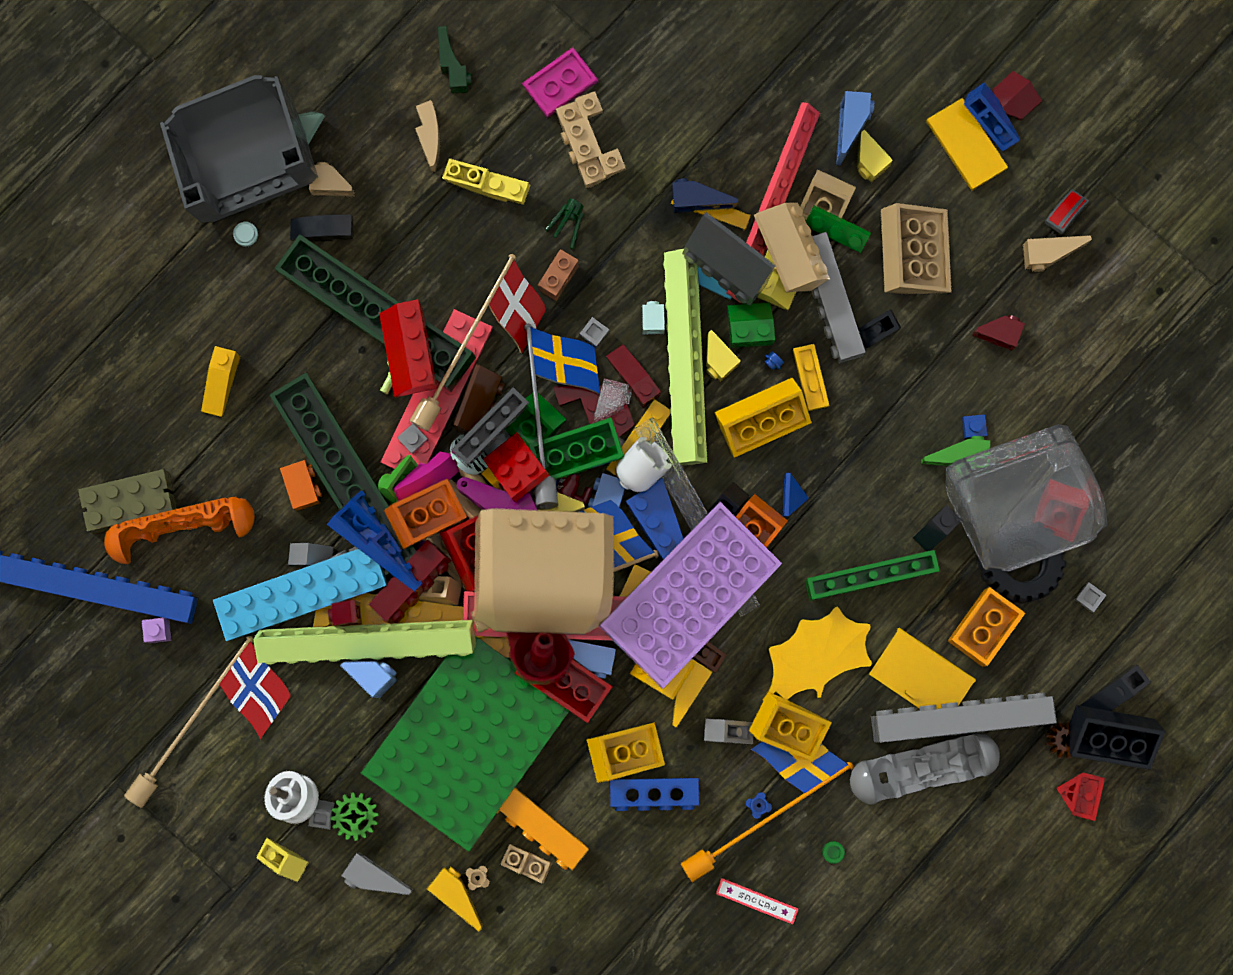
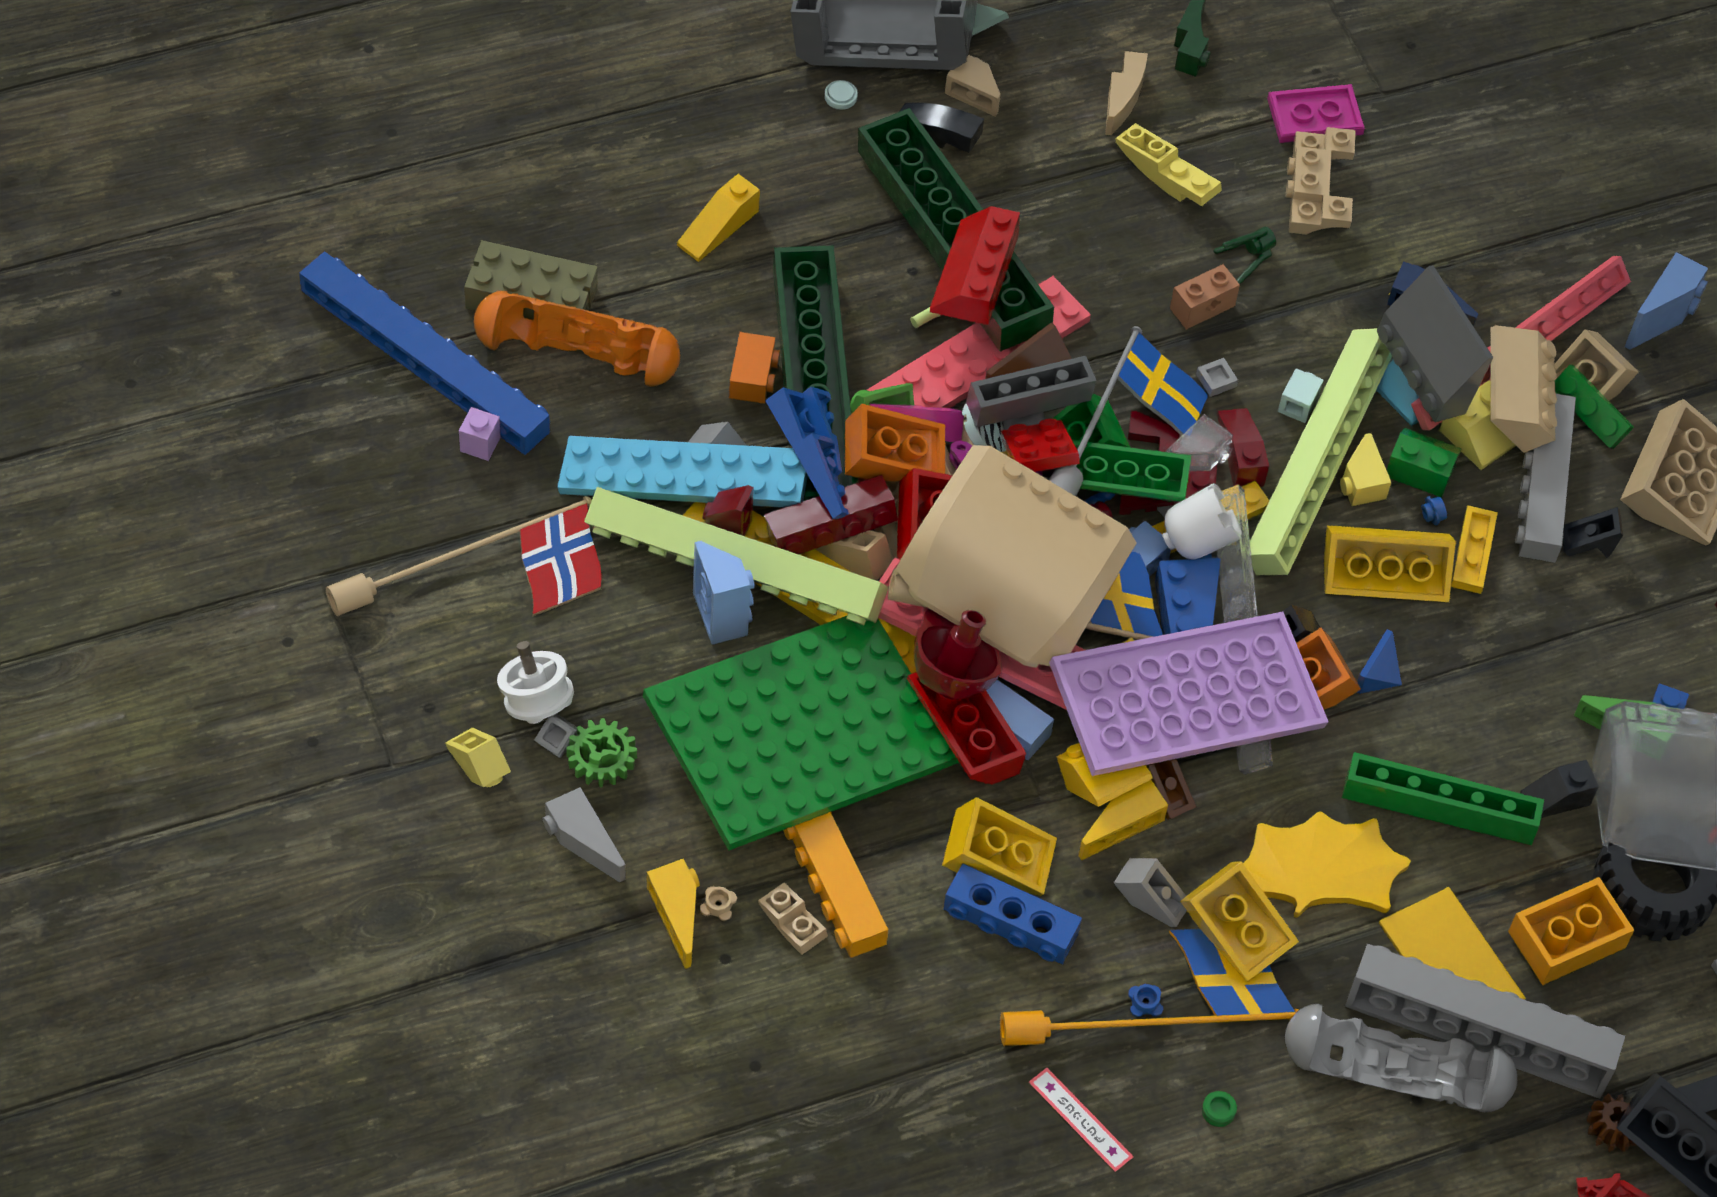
camera: 25 degrees right, 25 degrees down
light grey plate [397,424,428,455] -> none
flag [409,254,546,431] -> none
light yellow slope [857,130,893,182] -> none

